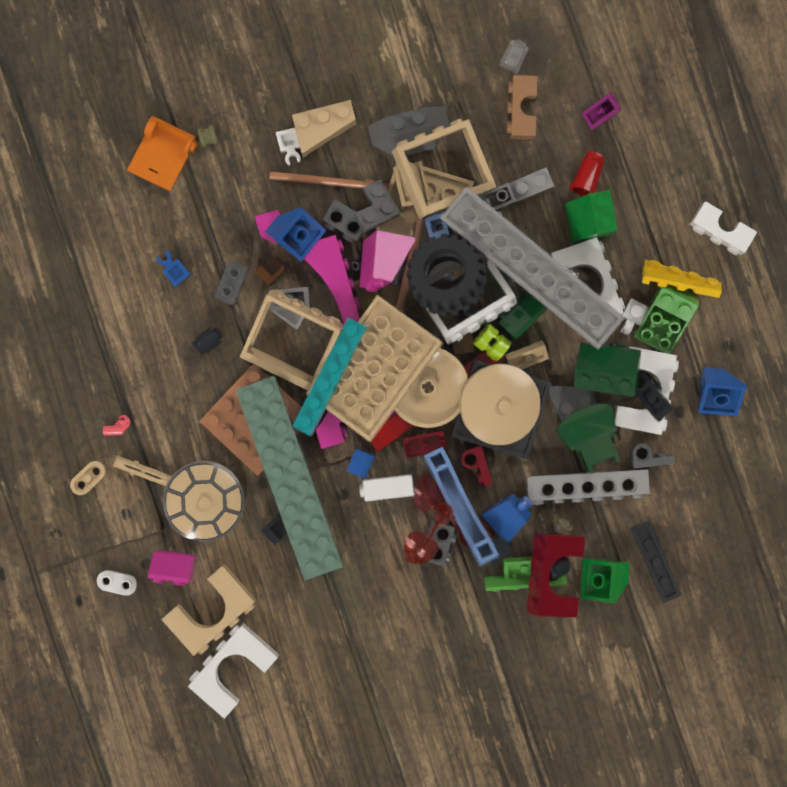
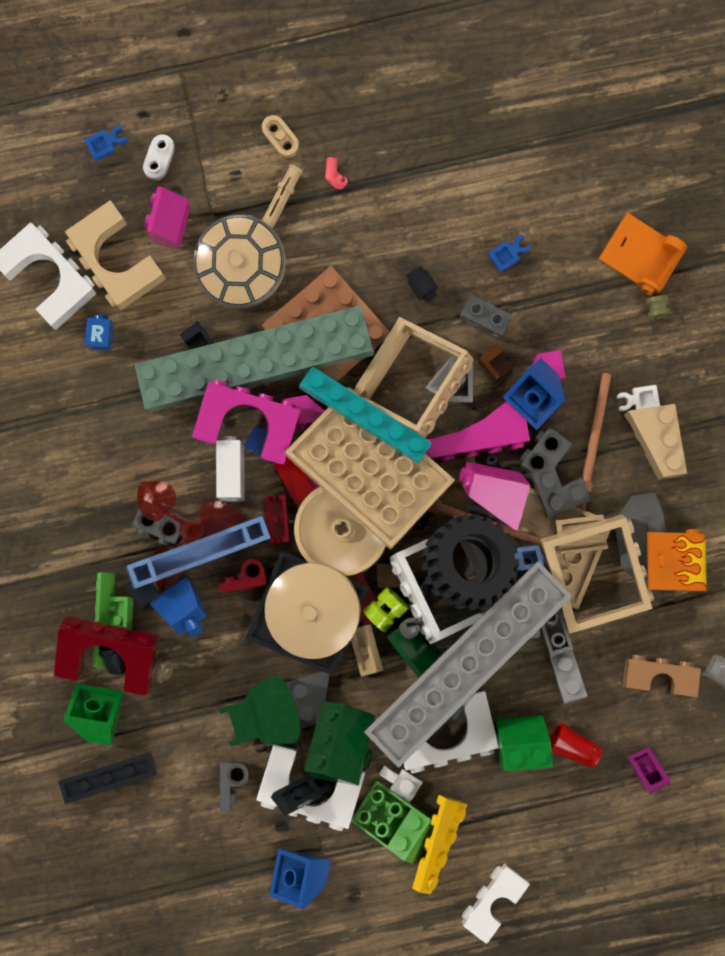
camera: 105 degrees right, 5 degrees down
light grey brick [525,469,650,505] -> none
none -> blue plate [84,126,128,162]
none -> blue brick [85,315,114,351]
none -> dark pink arch [191,379,300,465]
none -> dark grey hinge [399,618,421,639]
none -> orange door [647,529,707,591]

